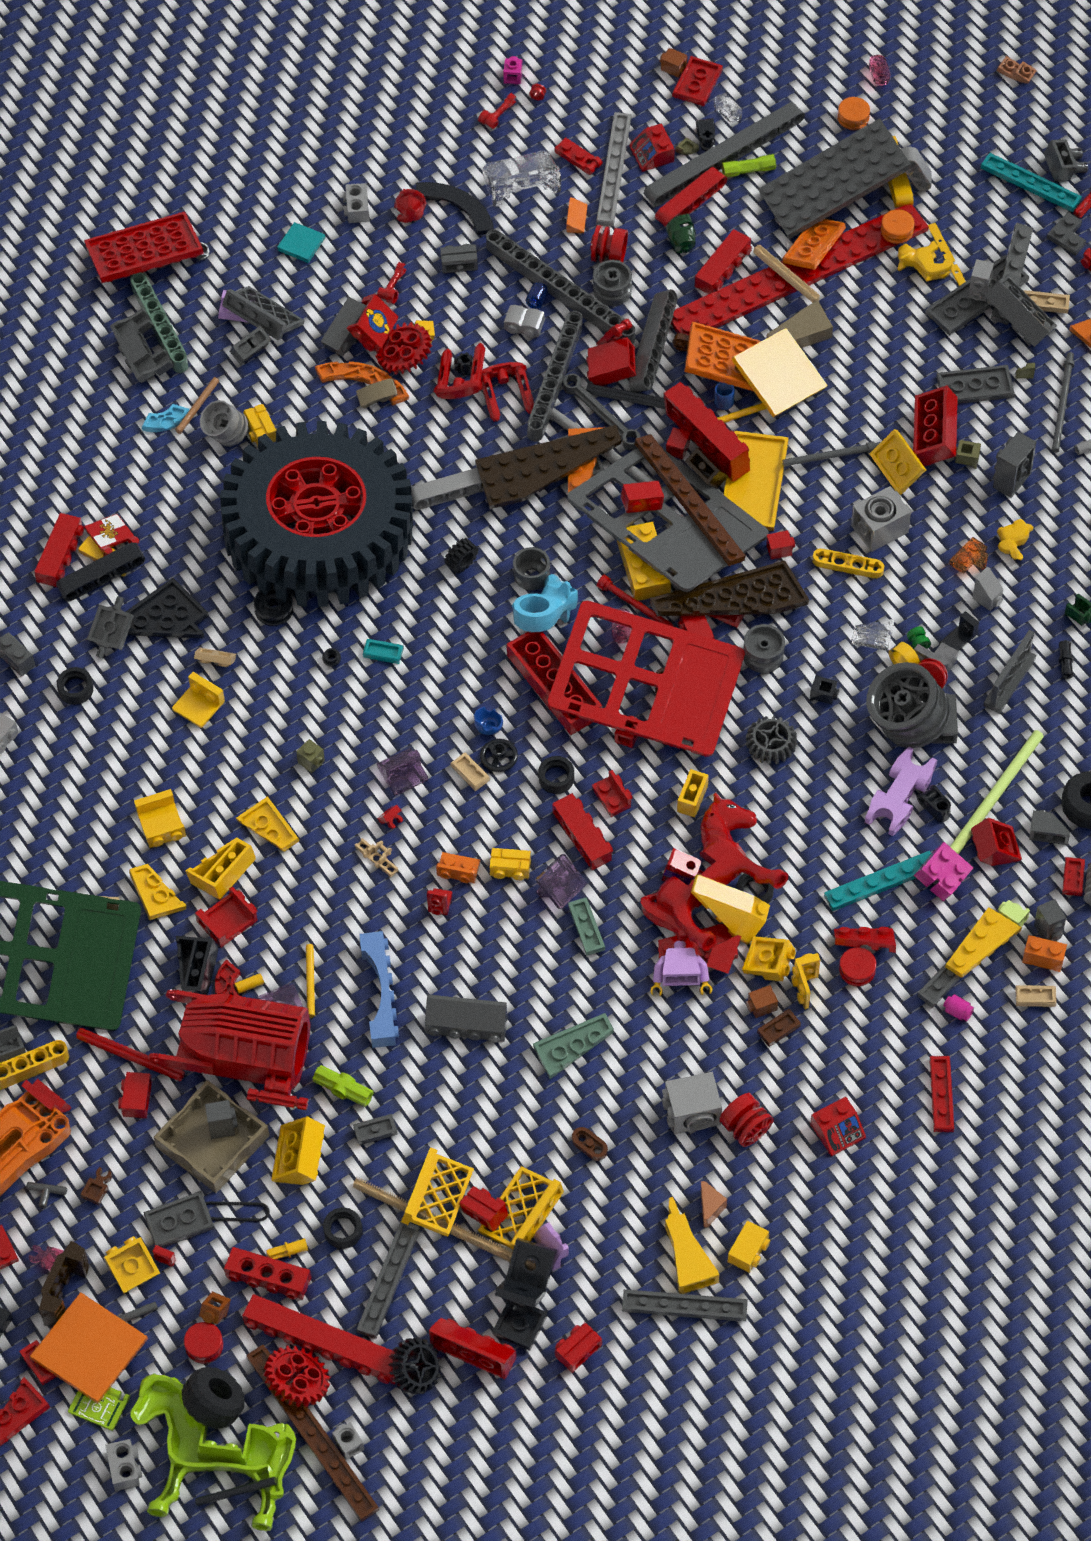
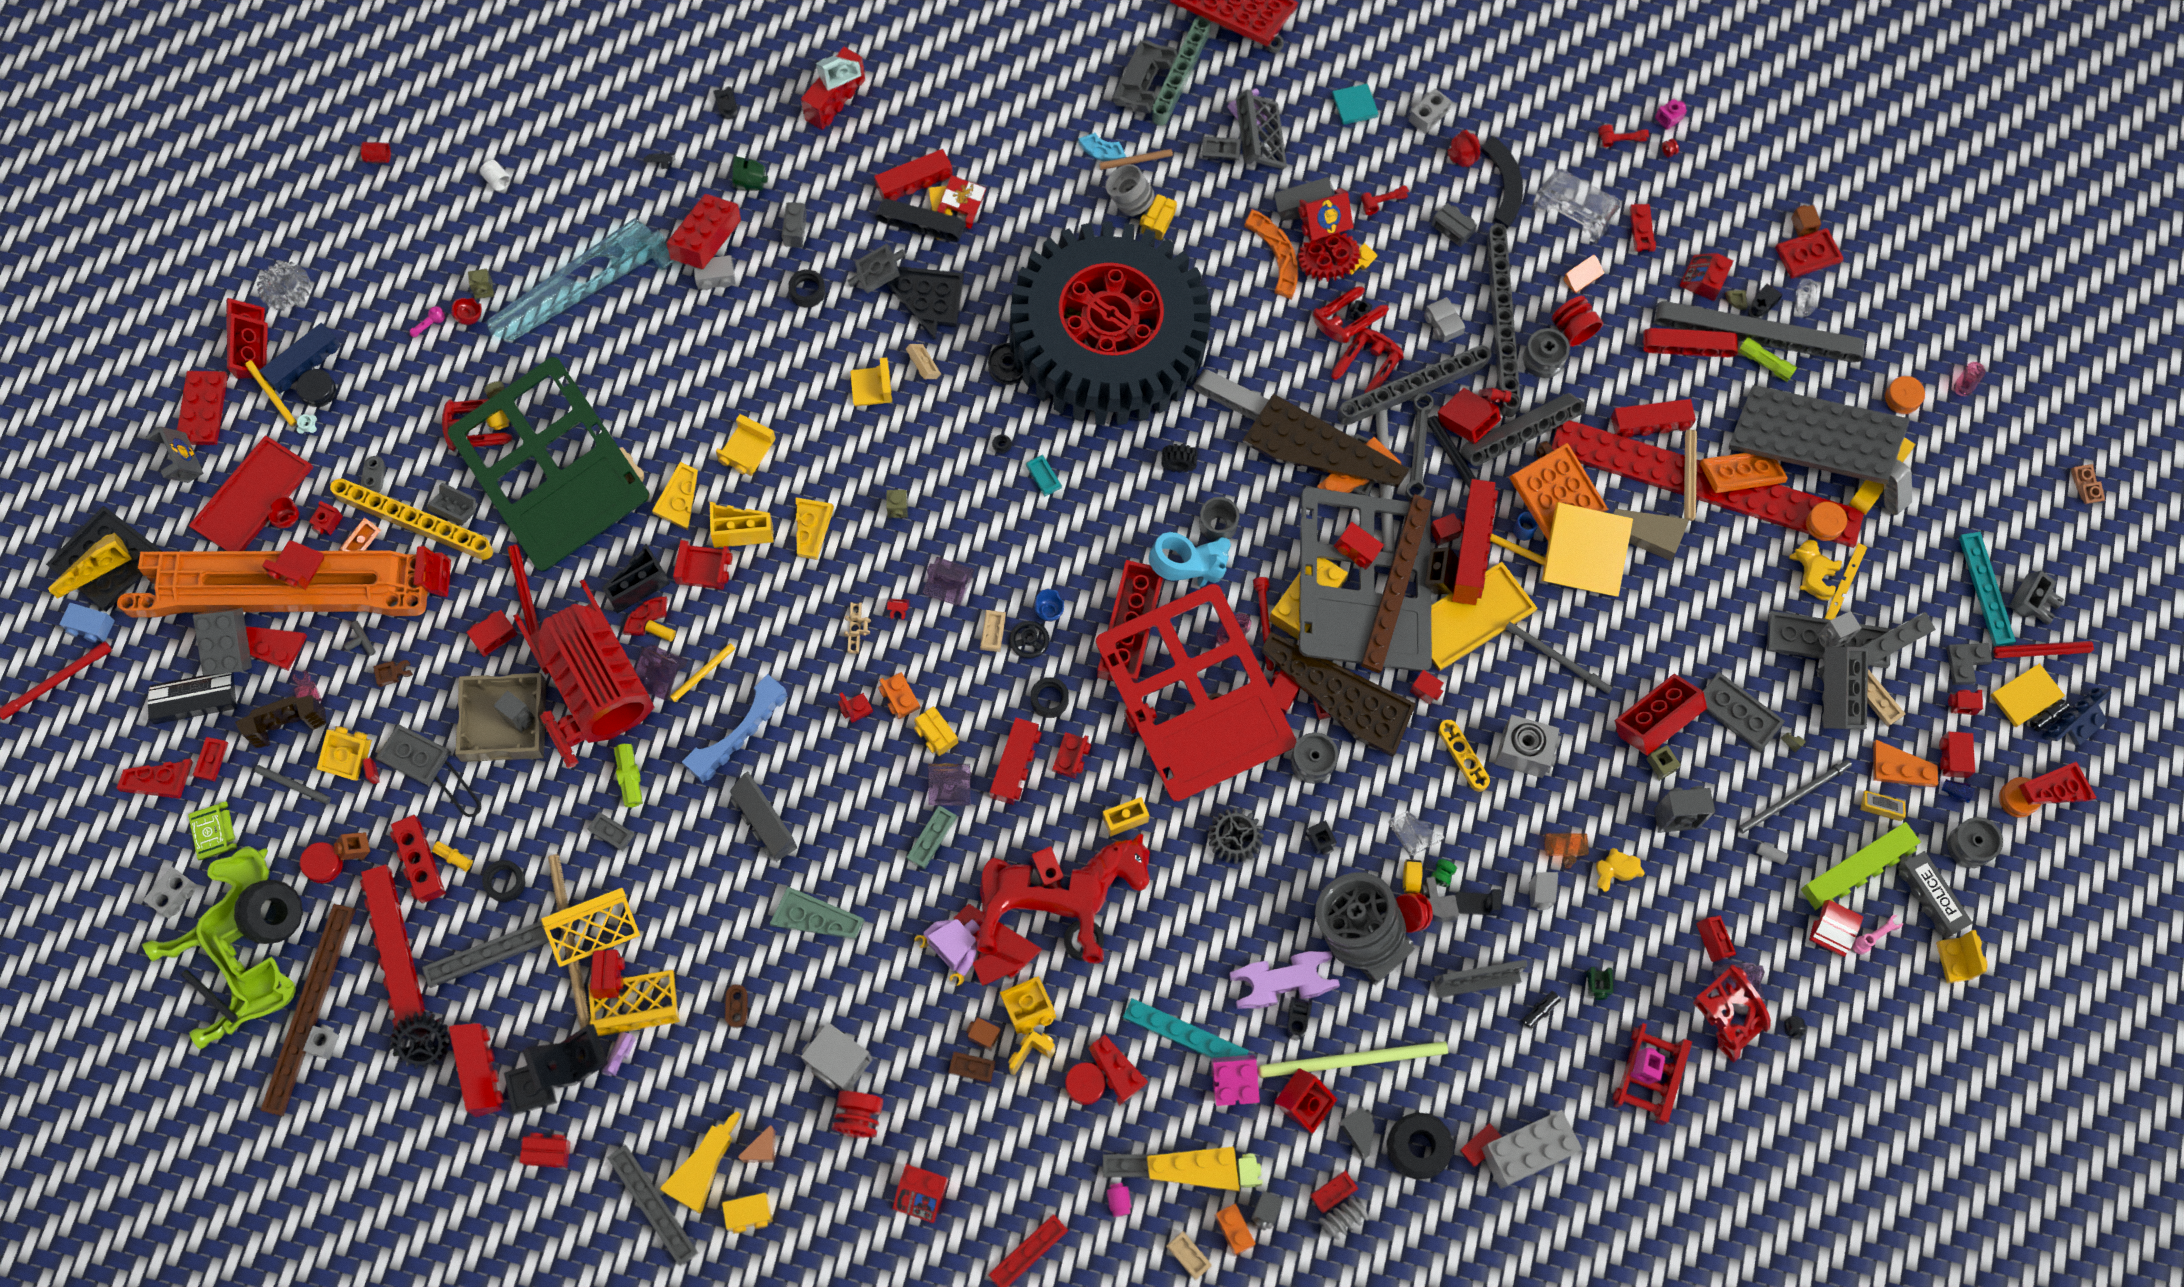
camera: 45 degrees right, 10 degrees up
orange tile [30,1292,148,1404] -> none
red gear [263,1346,330,1407] -> none
yellow slope [271,1116,325,1185] -> none
dark tan slope [356,378,398,409] -> none
clear blue brick [525,282,548,309] -> none
light grey tile [596,112,631,227] -> none
dark green helmet [666,214,696,254] -> none
yellow wedge [691,875,770,945] -> none
yellow plate [870,429,926,495] -> none

